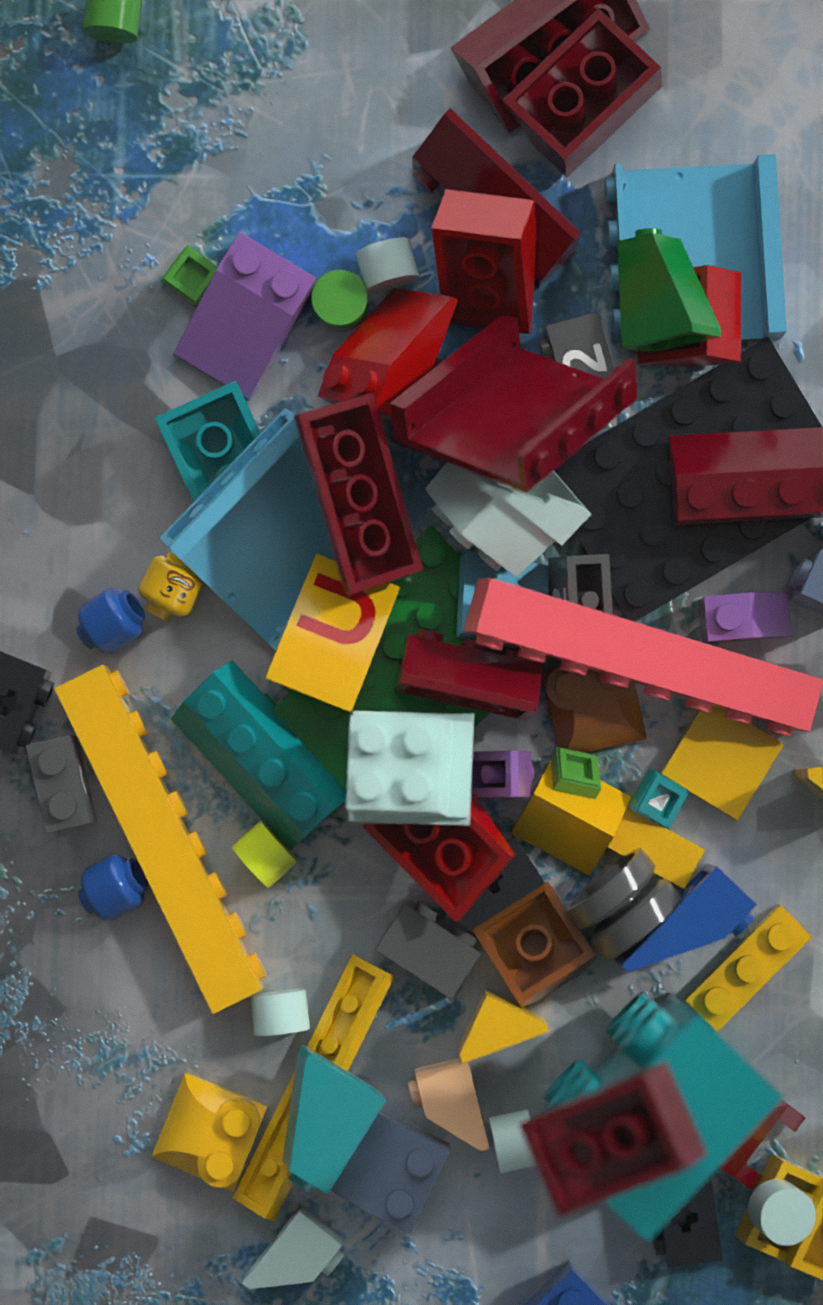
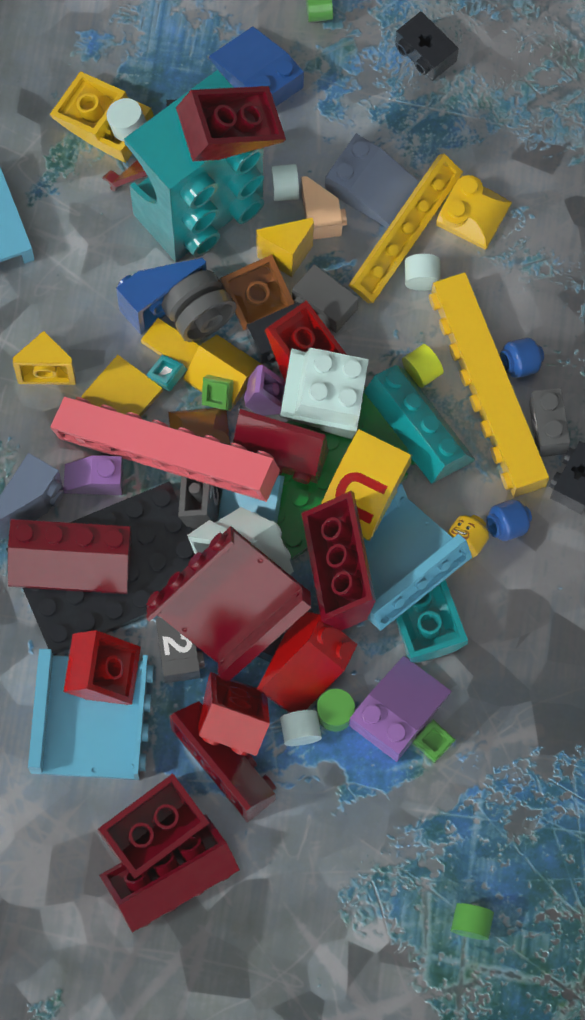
camera: 175 degrees left, 15 degrees down
light aqua slope [242,1205,344,1289] -> none
teal slope [282,1045,387,1194] -> none
green slope [617,228,721,353] -> none
yellow plate [684,904,812,1032] -> none

